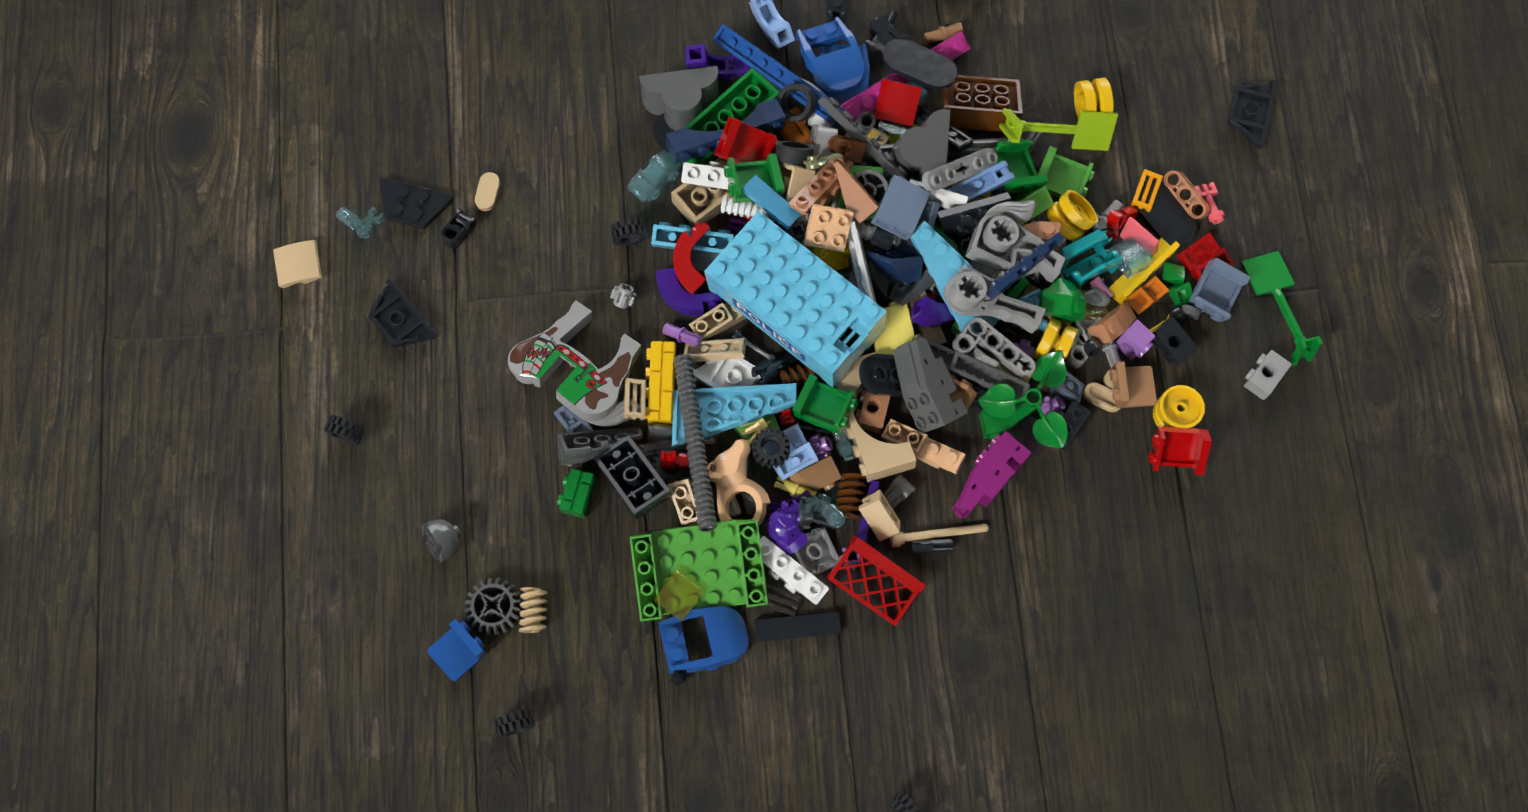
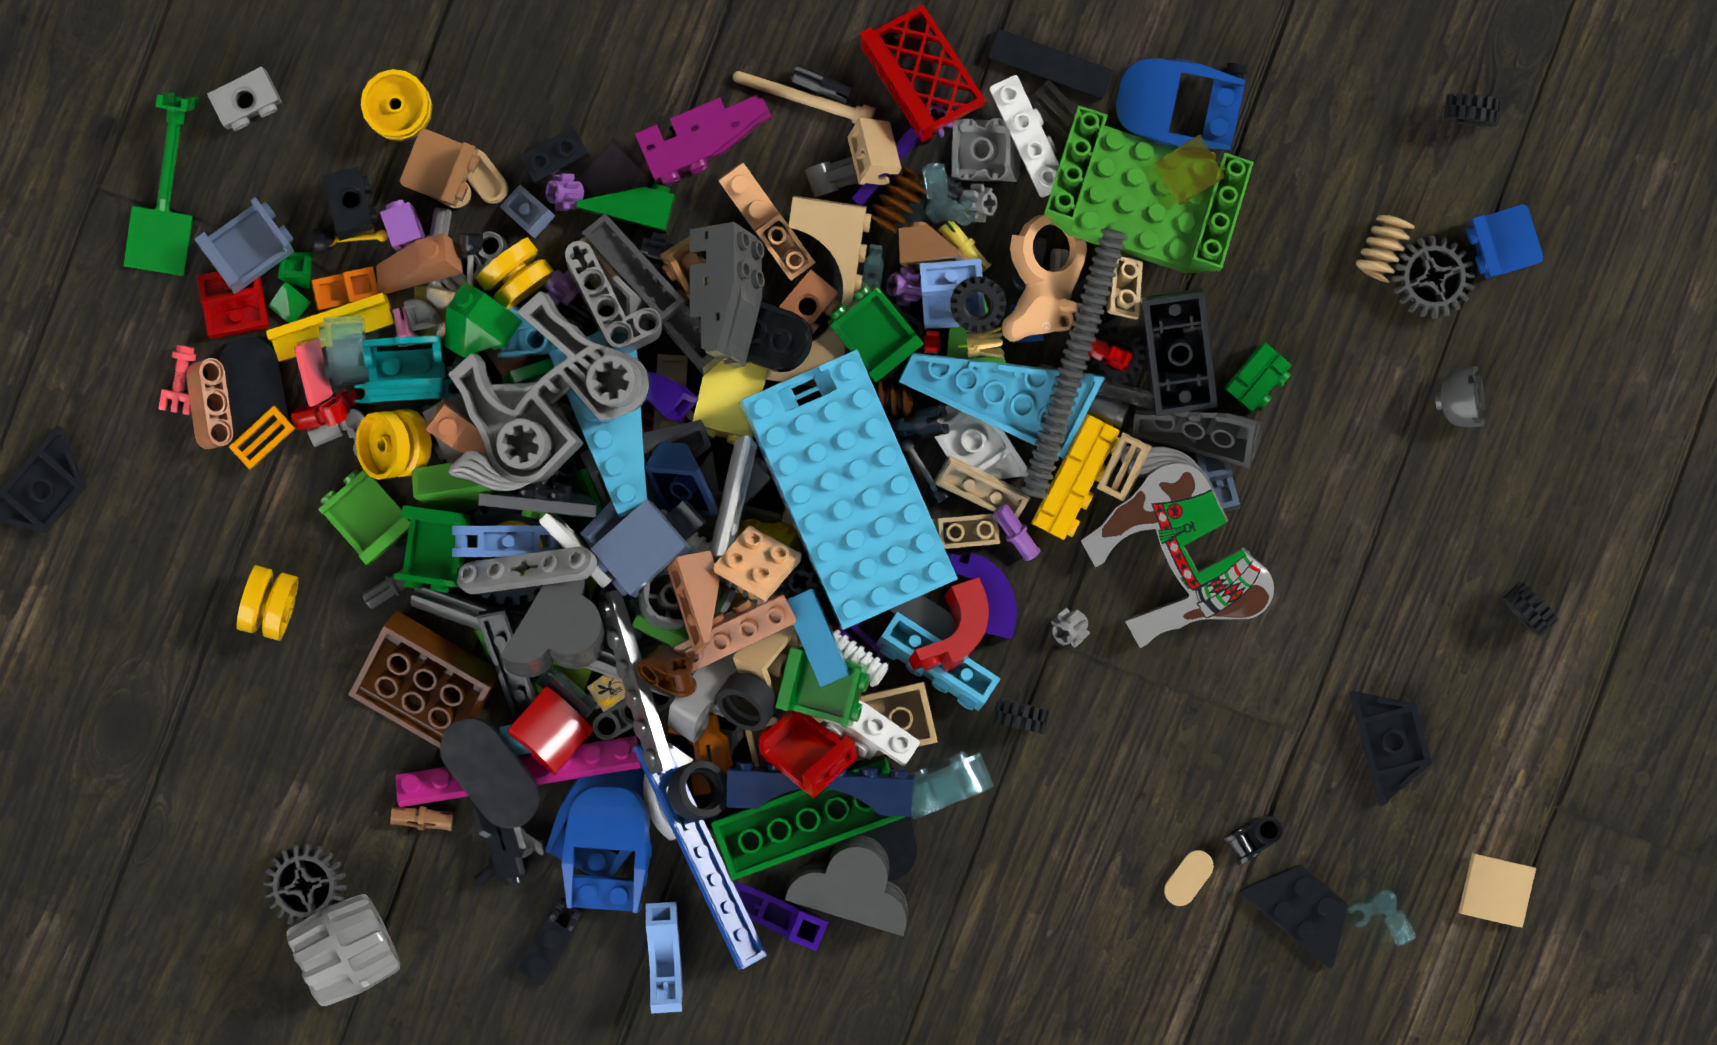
camera: 150 degrees left, 15 degrees up
dark purple helmet [766,500,808,555] -> none
dark purple hinge [770,490,810,511] -> none
olive plate [803,153,843,169] -> none
green plant [979,351,1067,449] -> none
dark blue wing [987,232,1063,300] -> none
lime piece [999,109,1118,151] -> none
red panel [1148,426,1212,475] -> none
dark grey tile [1181,305,1201,320] -> none

